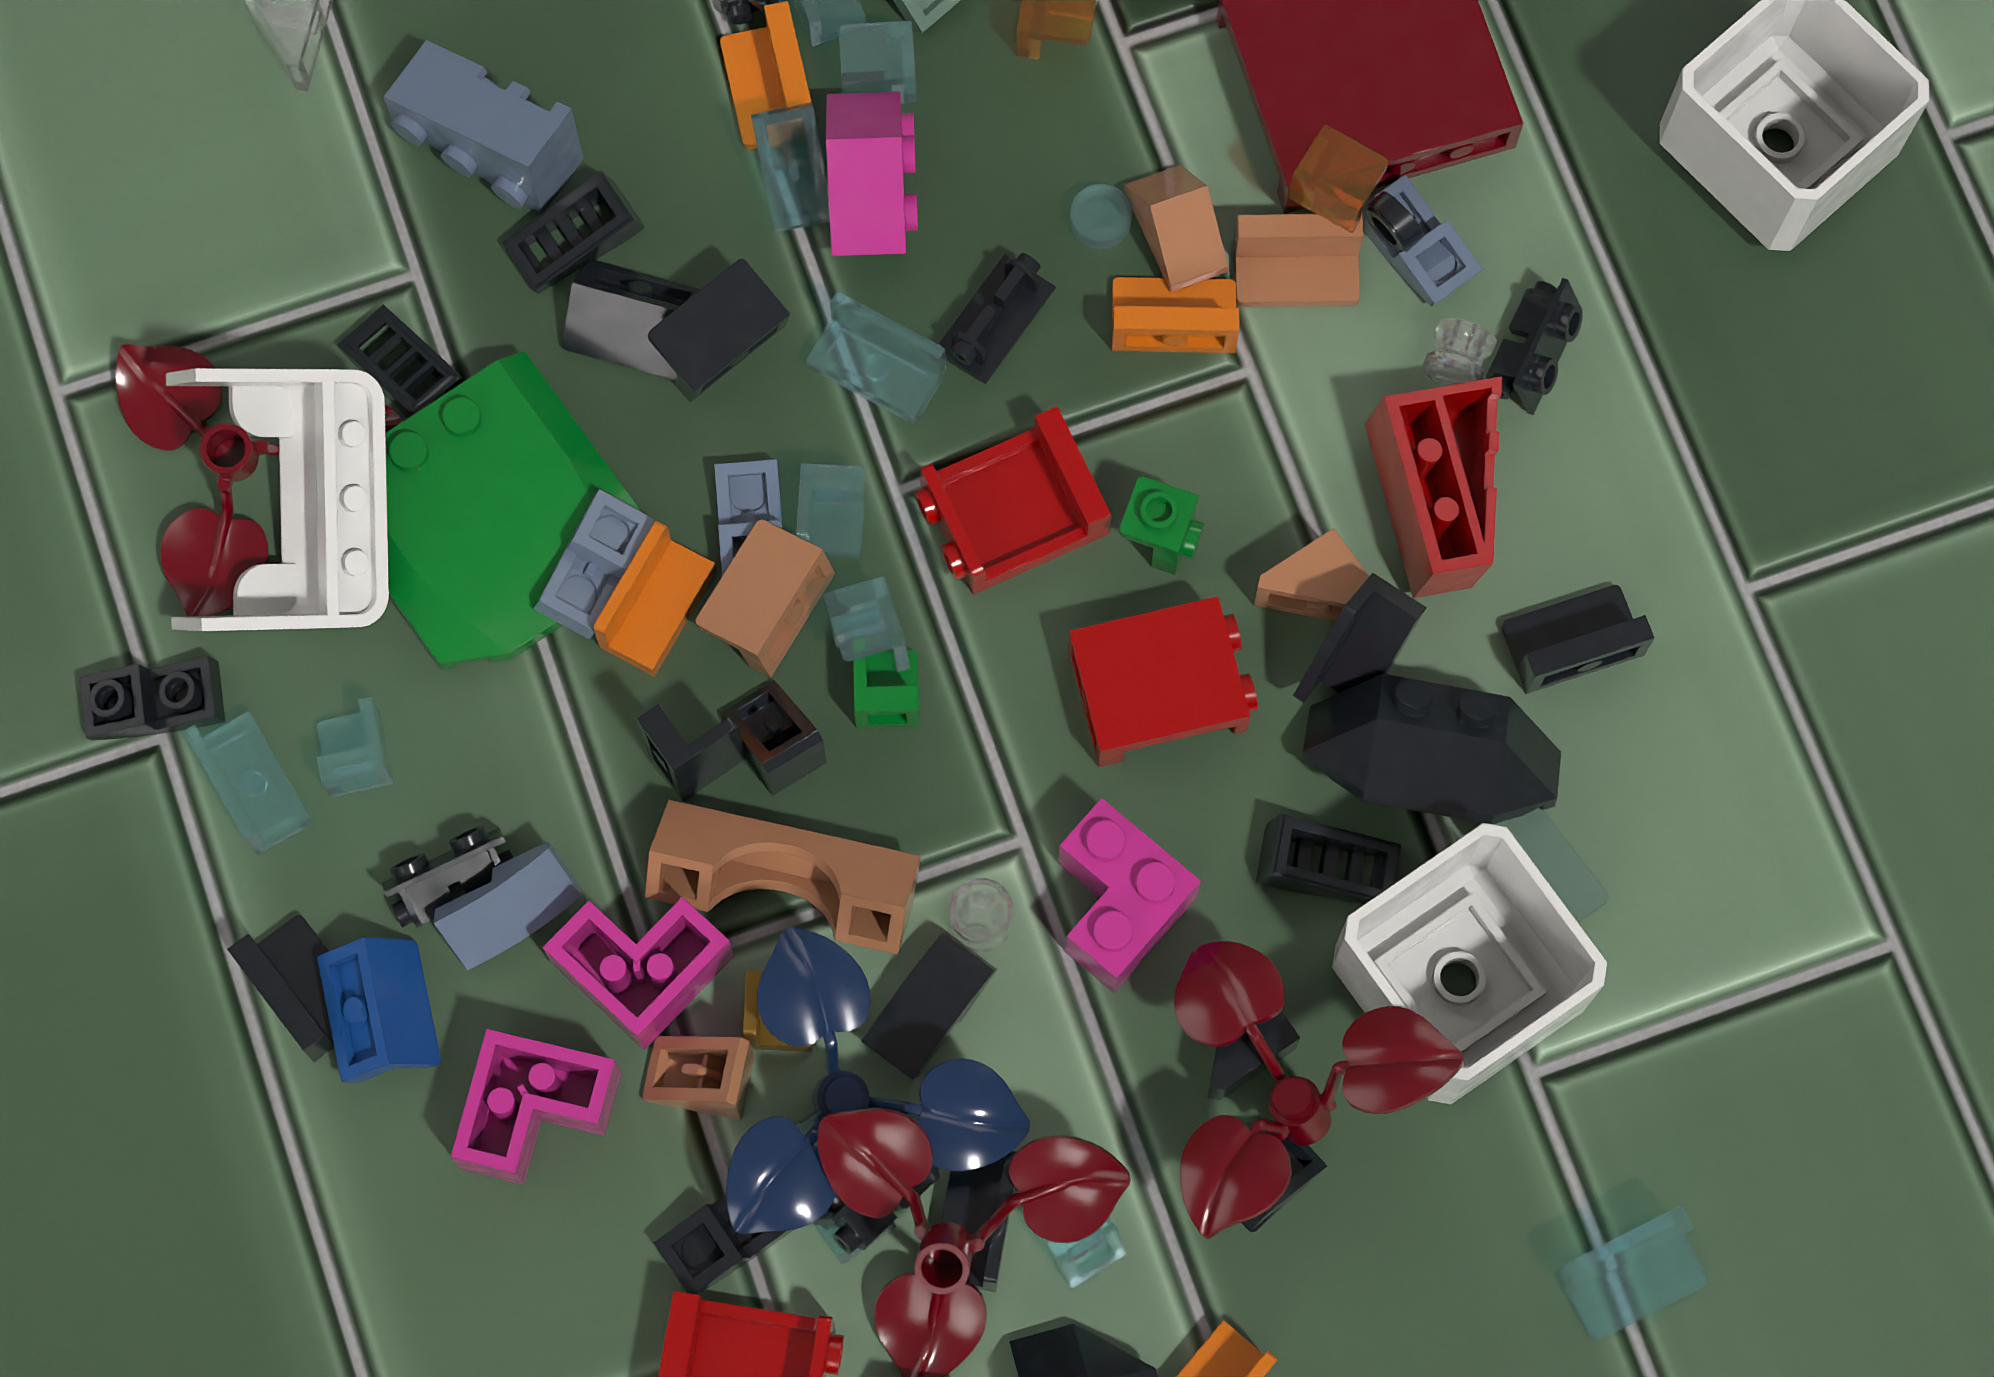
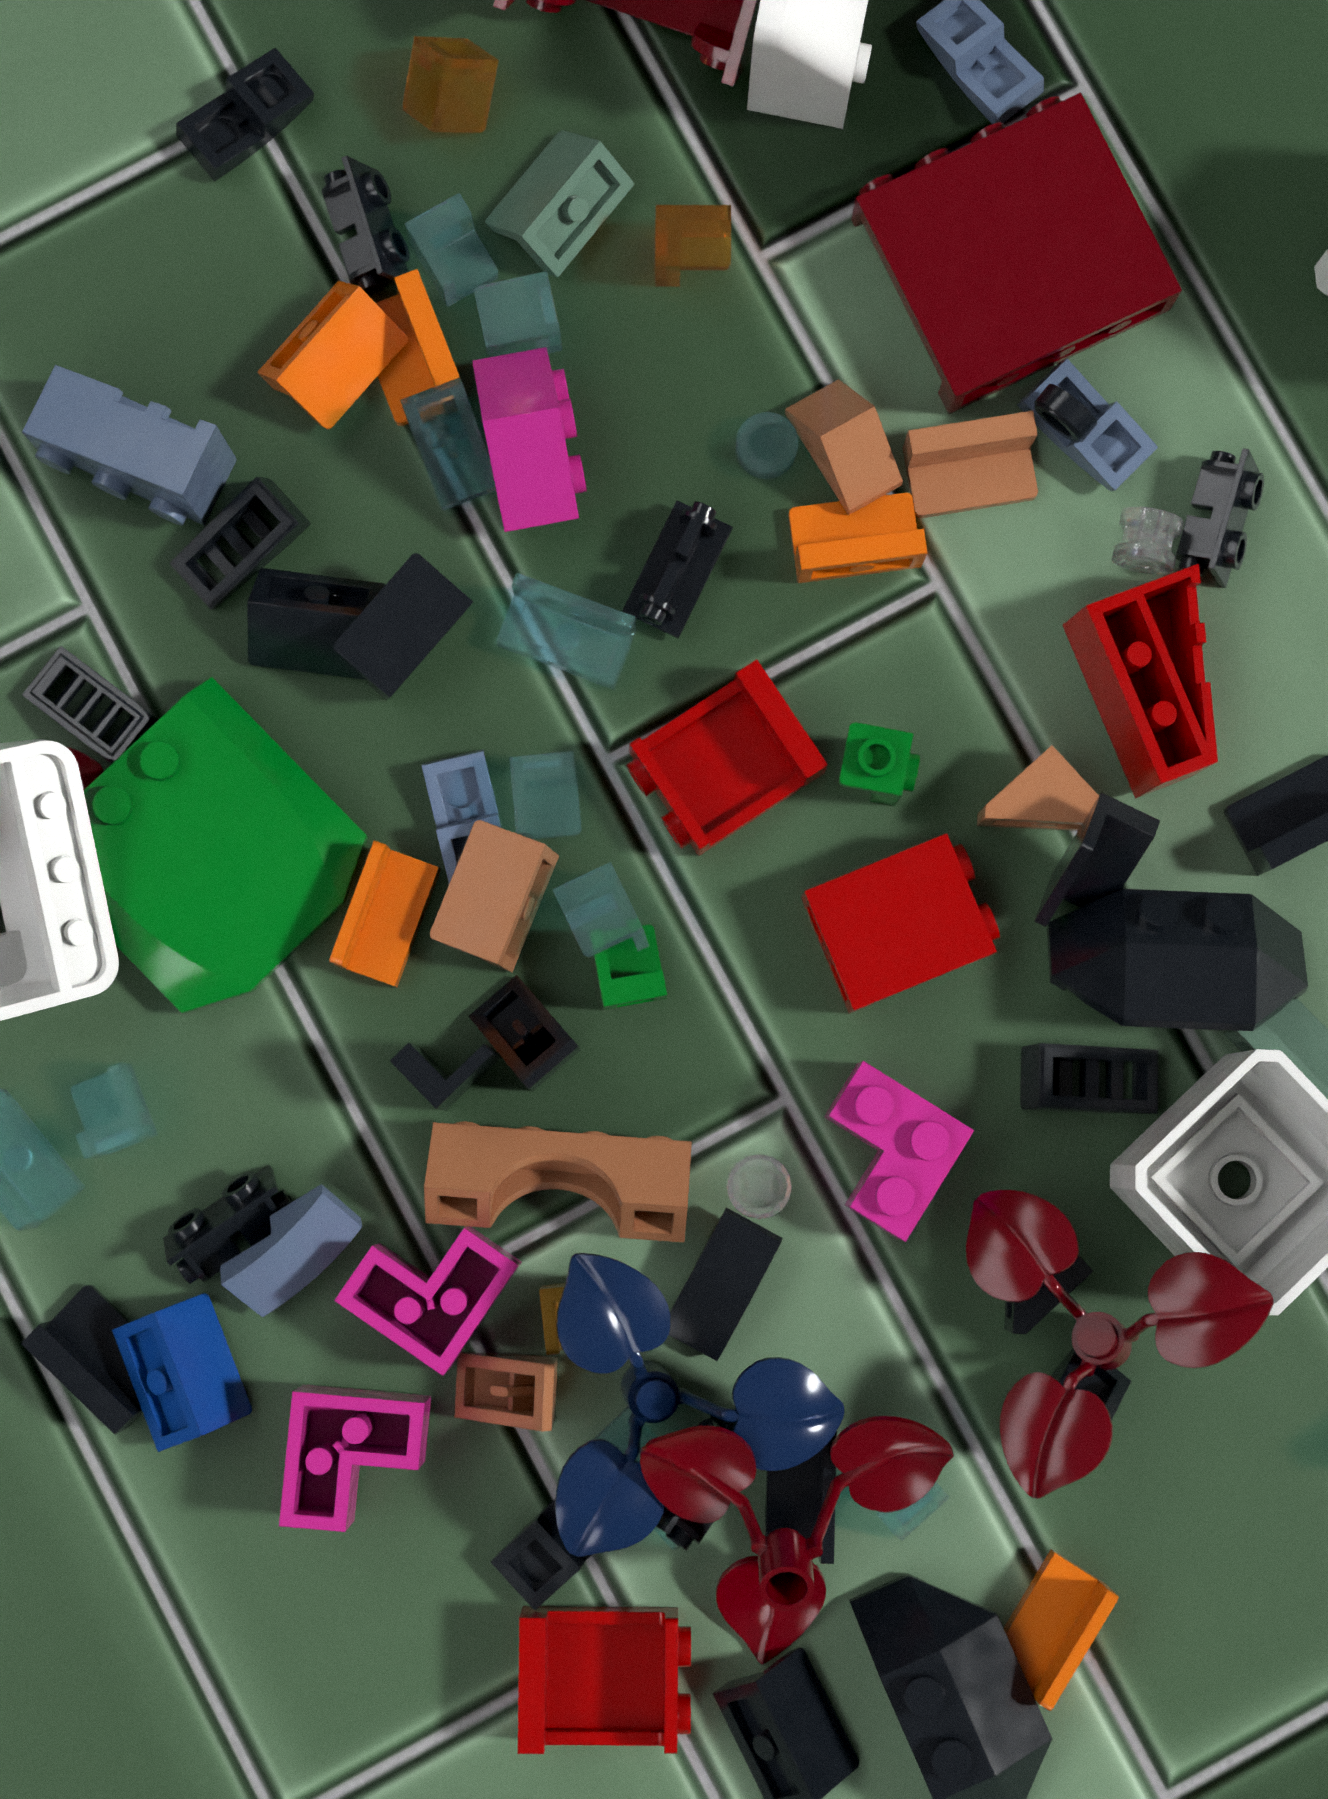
camera: 10 degrees left, 10 degrees up
sand blue slope [533,489,655,639] -> none
clear orange panel [1288,124,1388,233] -> none
none -> orange panel [257,281,408,429]

